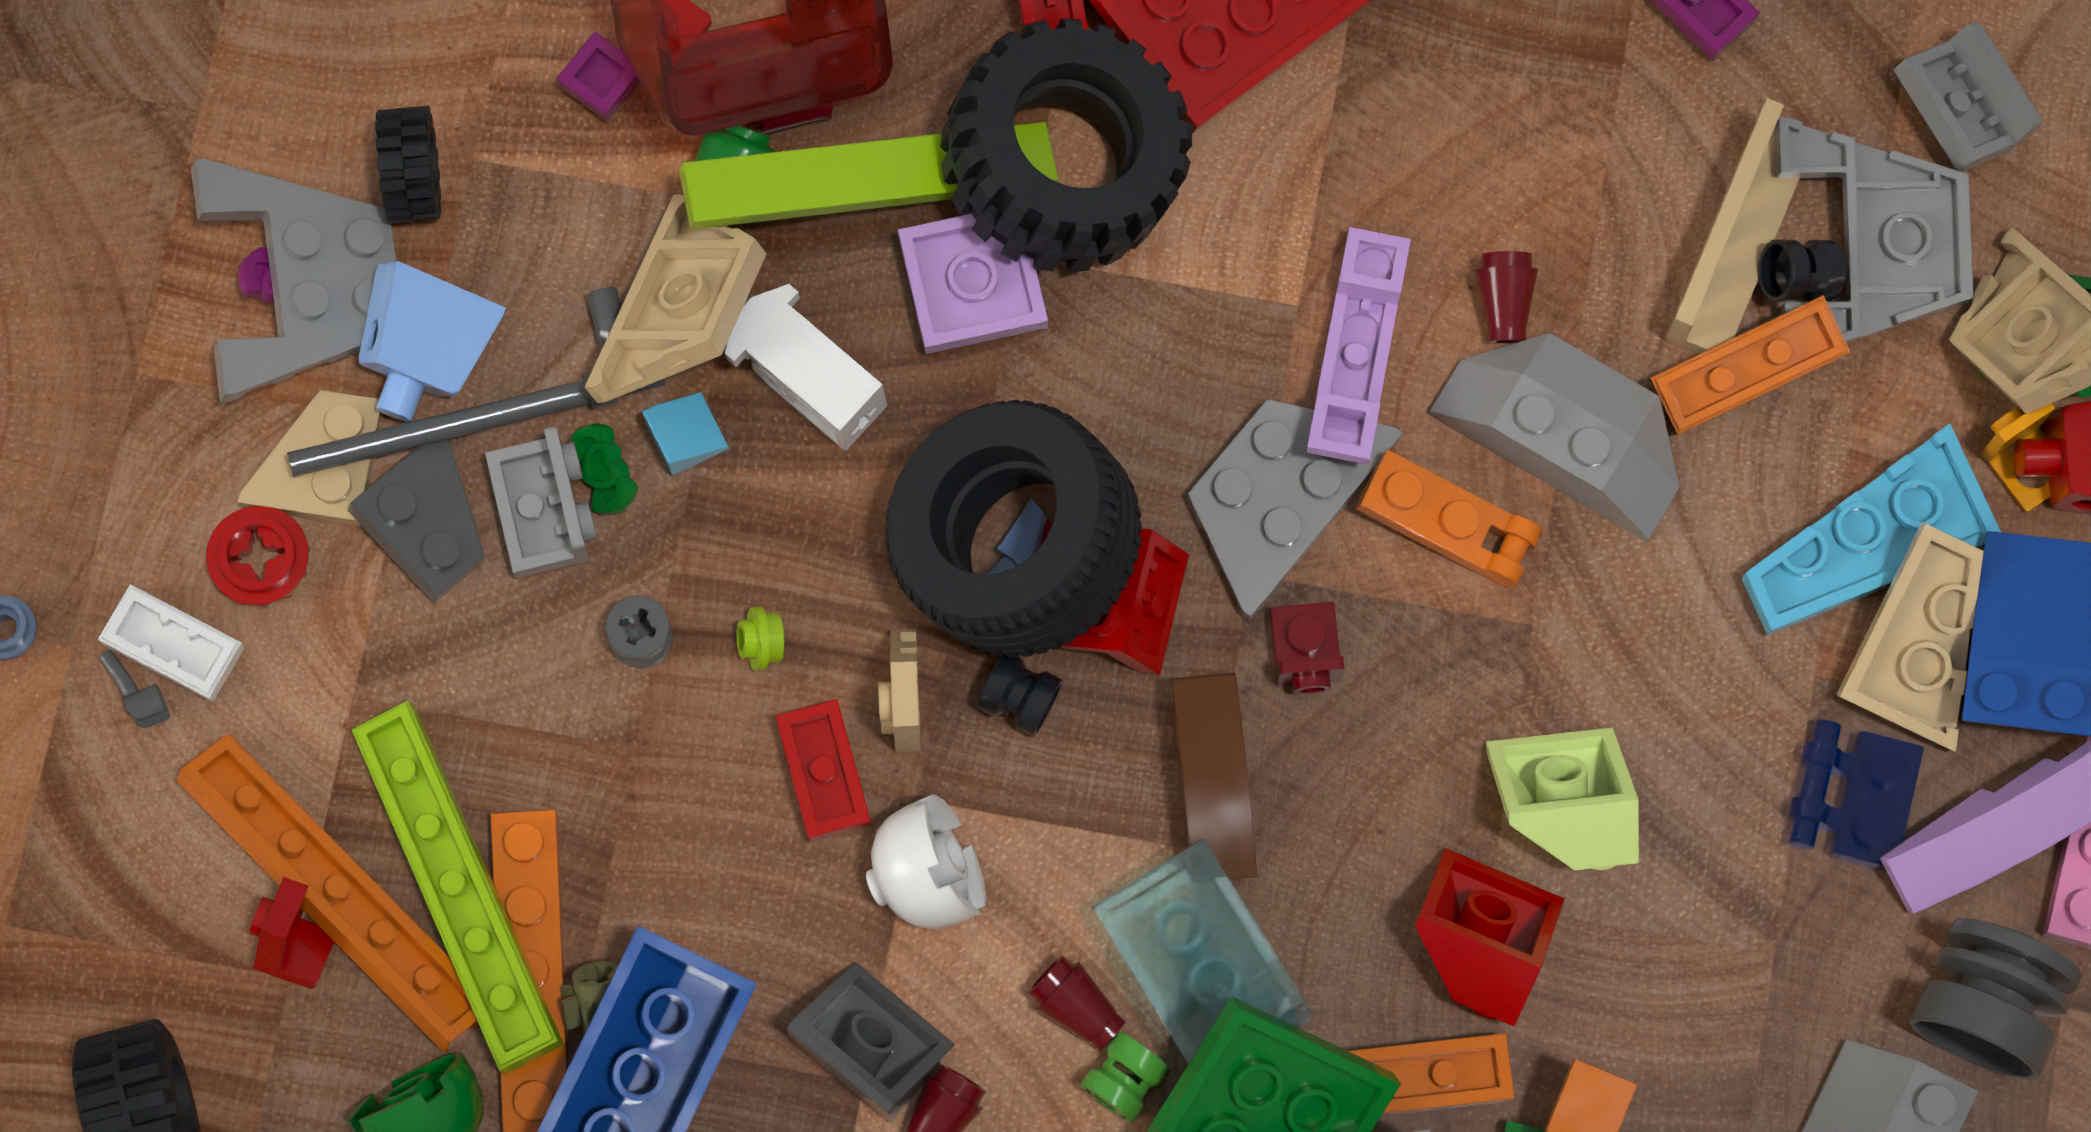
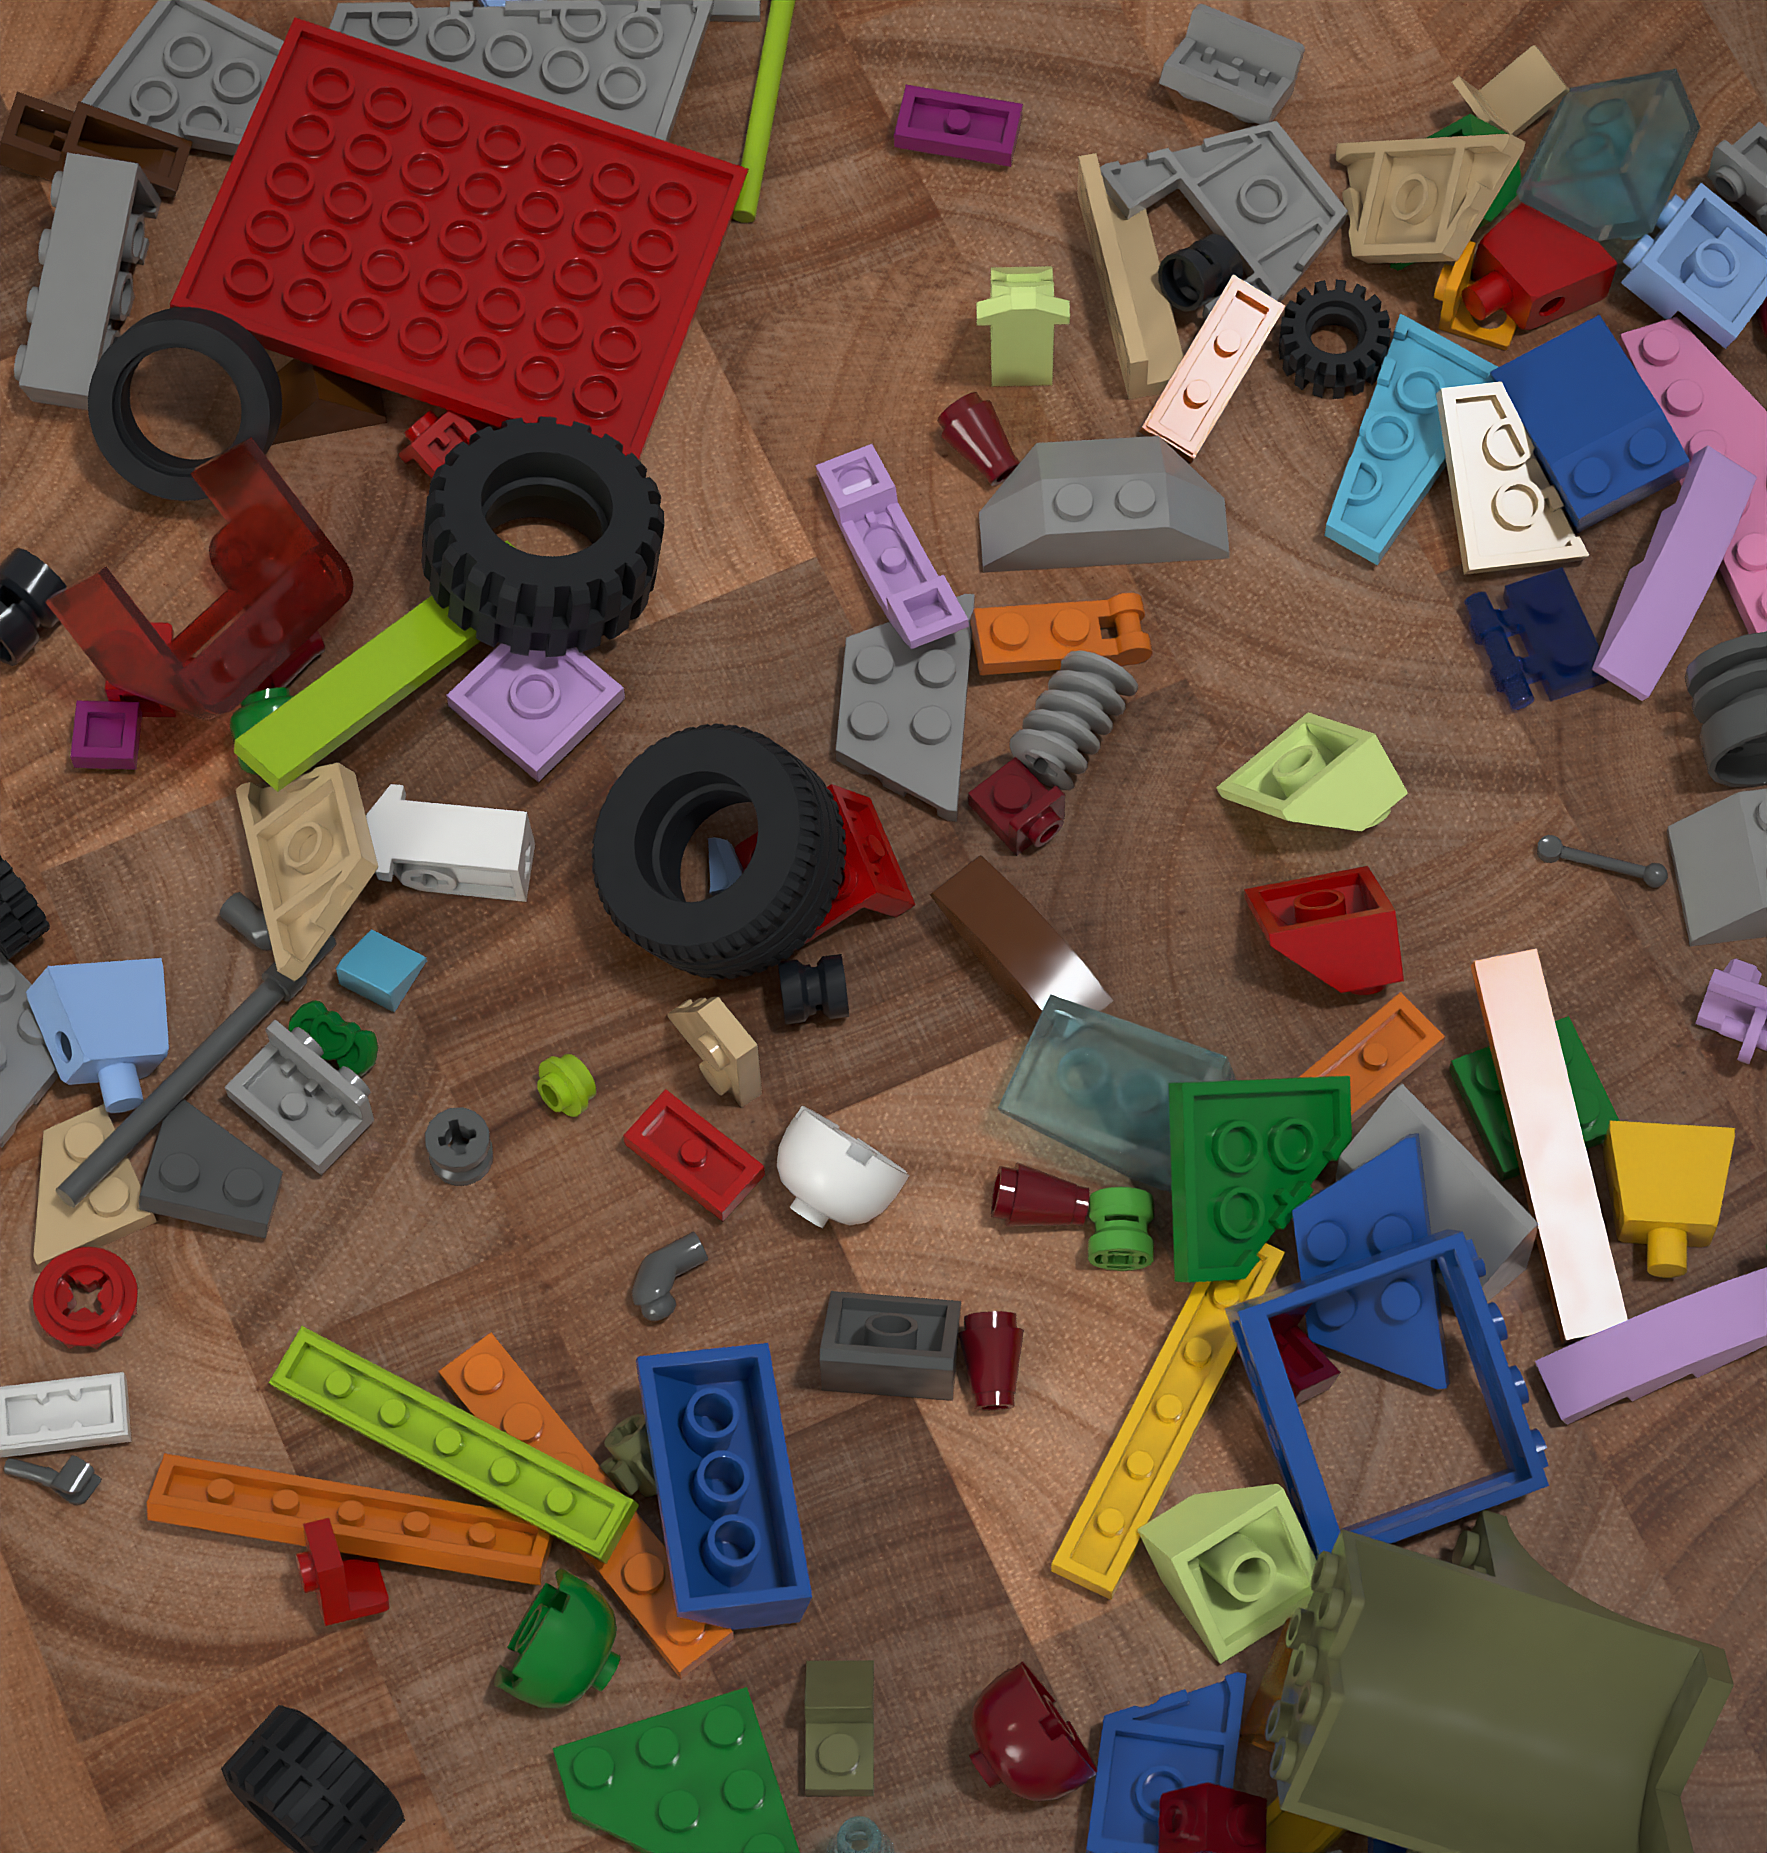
camera: 30 degrees left, 10 degrees down
none -> dark grey arm [631,1232,708,1321]
none -> yellowish green piece [976,266,1070,386]
none -> light grey piece [1010,651,1138,791]
none -> black tyre [1278,279,1391,399]
none -> dark grey hinge [1537,835,1668,888]

